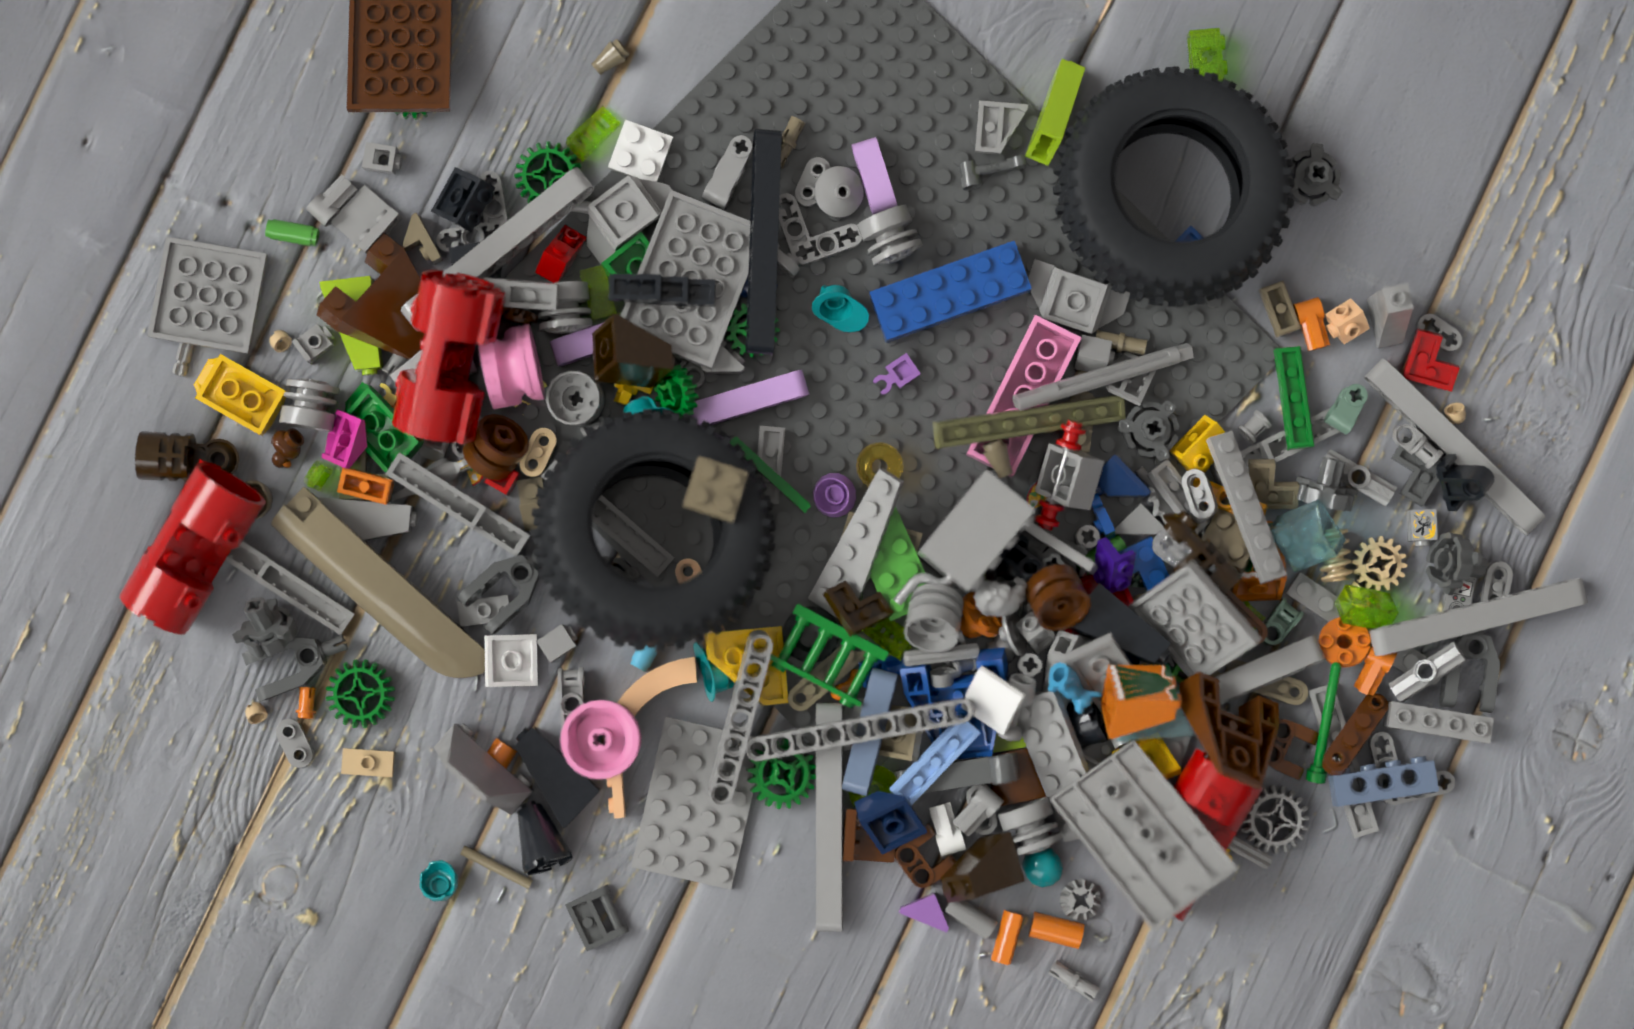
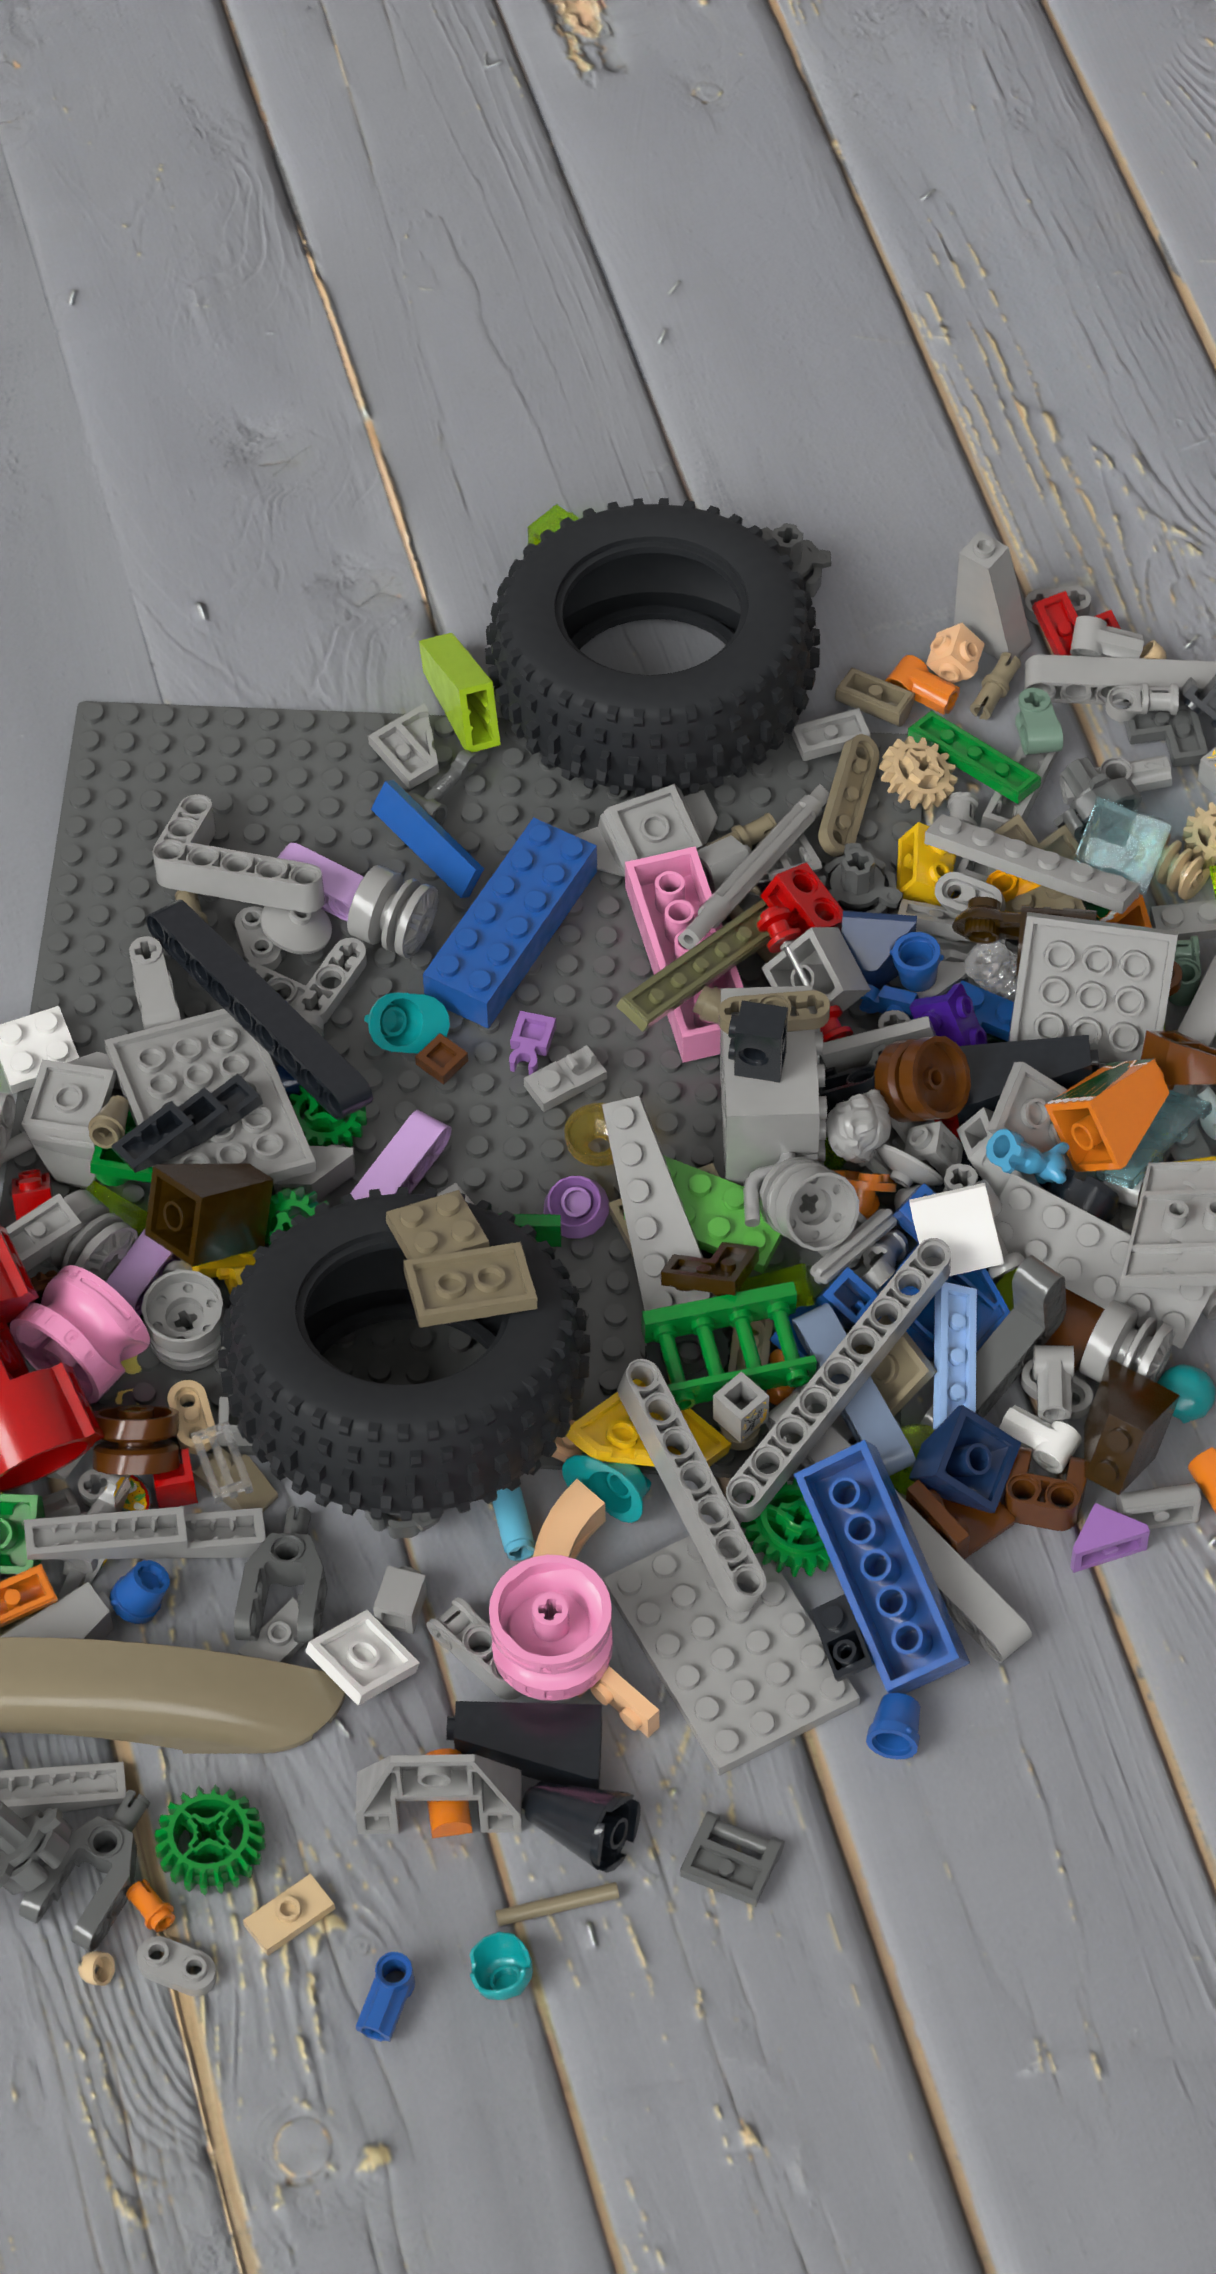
camera: 40 degrees left, 30 degrees down
none -> dark tan cone [88,1095,130,1149]
none -> blue piece [109,1560,170,1624]
none -> light grey beam [152,794,325,913]
none -> clear tile [191,1421,253,1504]
none -> blue piece [356,1952,415,2042]
none -> blue tile [371,780,484,898]
none -> dark tan plate [403,1242,537,1328]
none -> reddish brown plate [415,1033,468,1085]
none -> light grey plate [524,1045,607,1112]
none -> light grey brick [713,1371,769,1443]
none -> dark tan beam [718,990,830,1034]
none -> black brick [728,1000,788,1083]
none -> red brick [760,862,843,934]
none -> light grey plate [792,708,871,761]
none -> blue brick [794,1440,970,1694]
none -> black slope [810,1594,874,1682]
none -> dark tan plate [818,734,880,857]
none -> blue piece [866,1693,920,1759]
none -> tan gear [879,736,958,810]
none -> blue piece [890,932,944,992]
none -> dark tan pin [970,652,1021,720]
none -> light grey piece [1070,616,1144,658]

